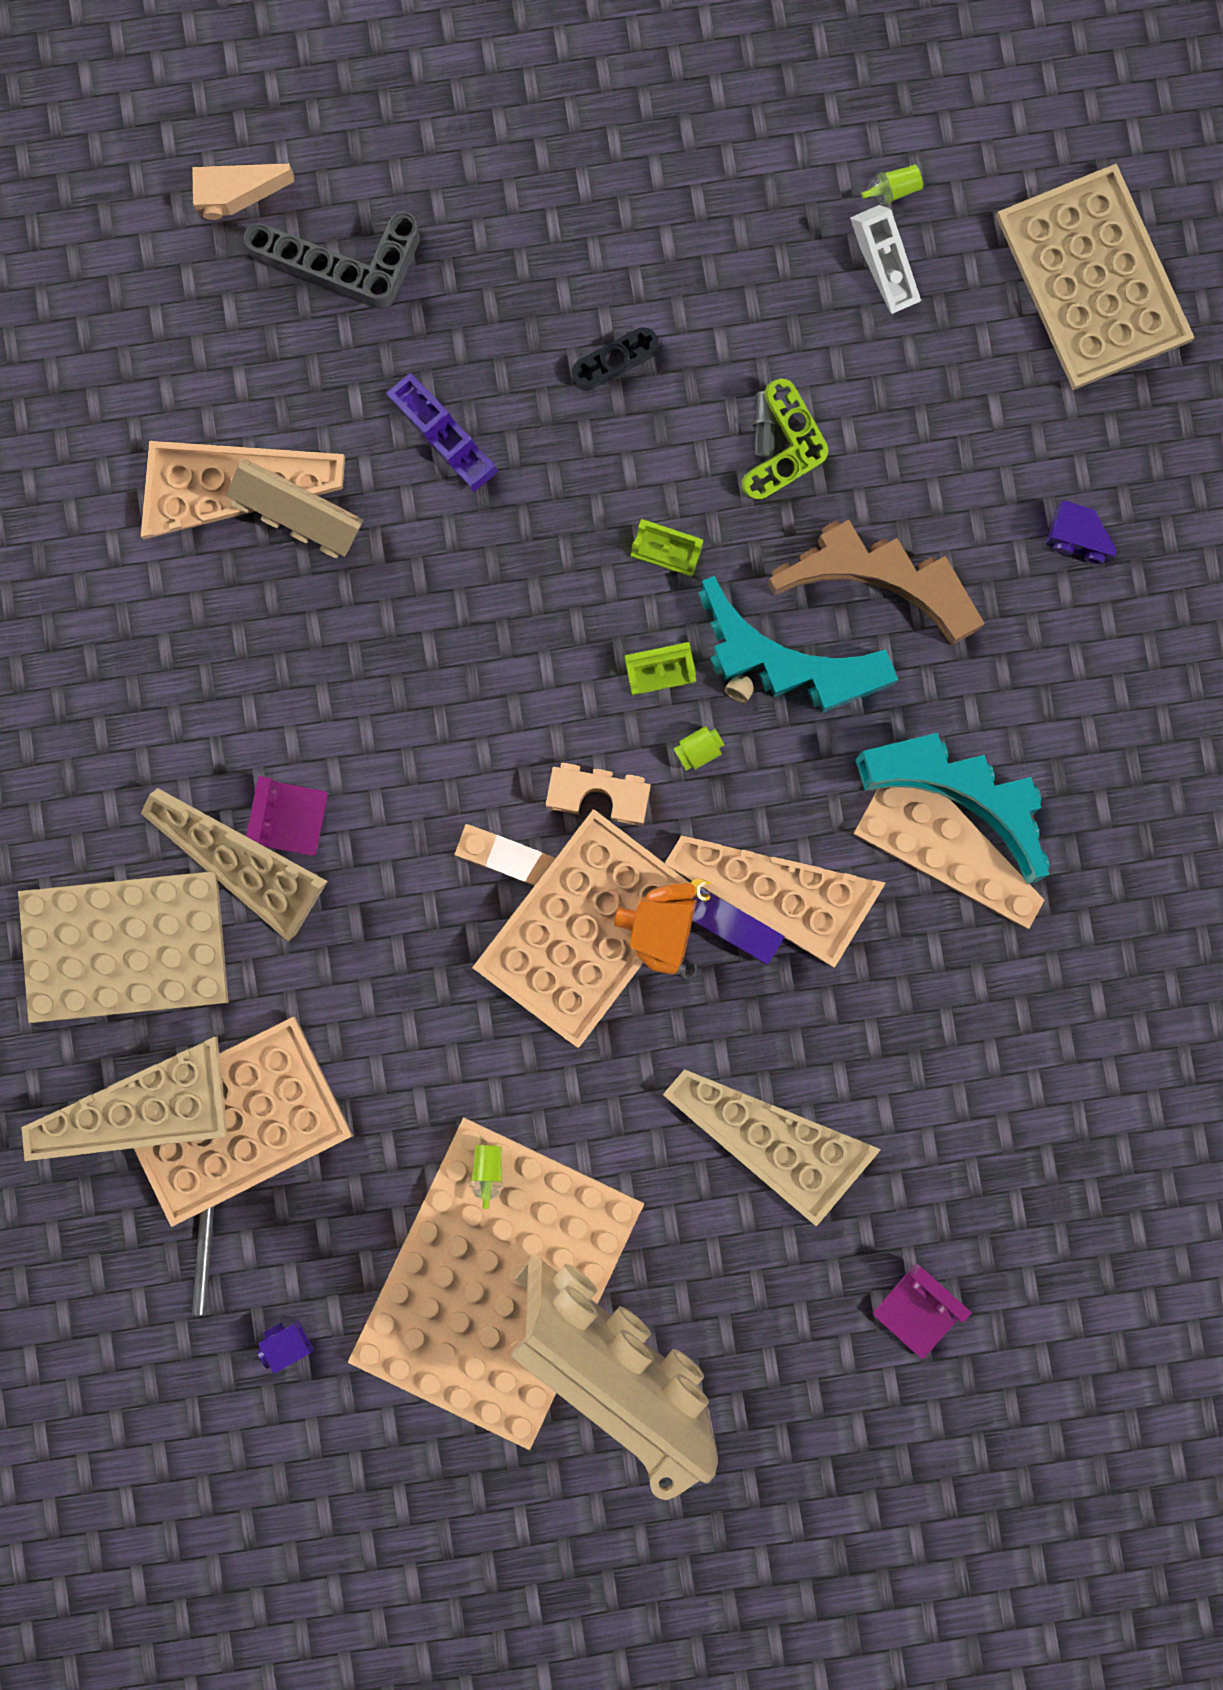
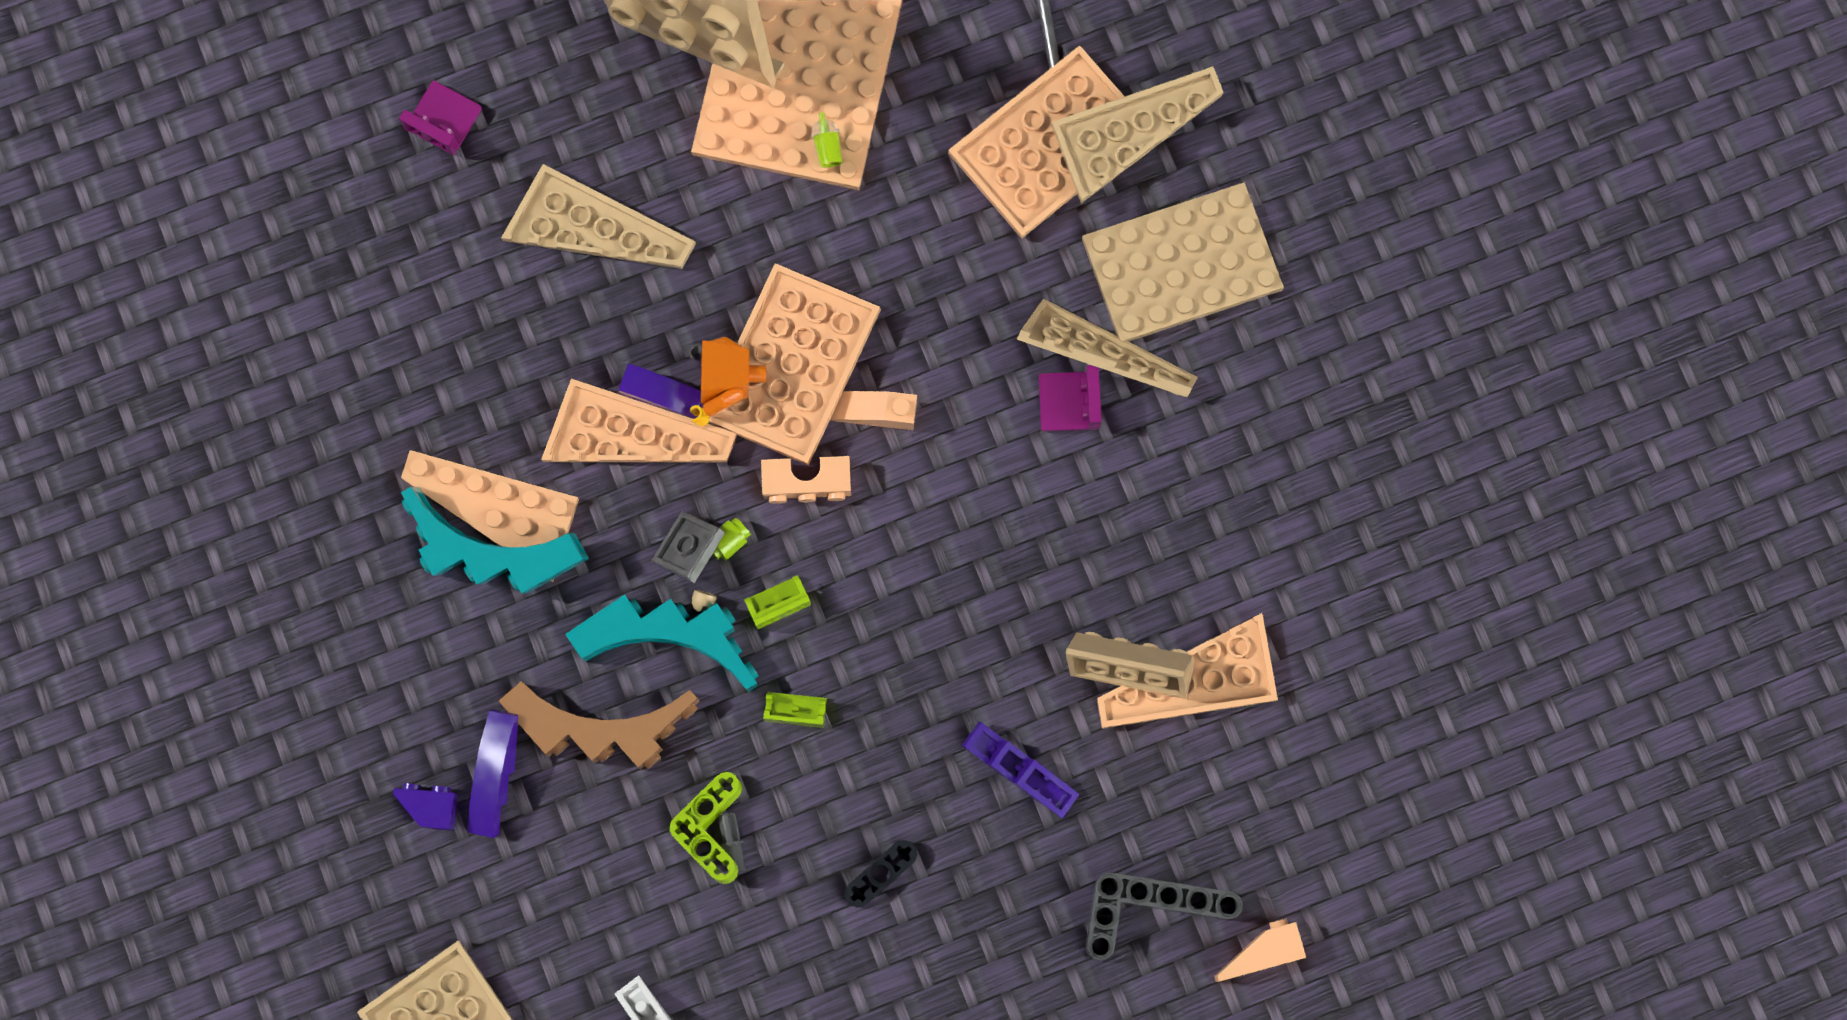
camera: 160 degrees right, 5 degrees down
none -> dark purple slope [467,709,518,838]
none -> flat silver plate [651,511,725,583]

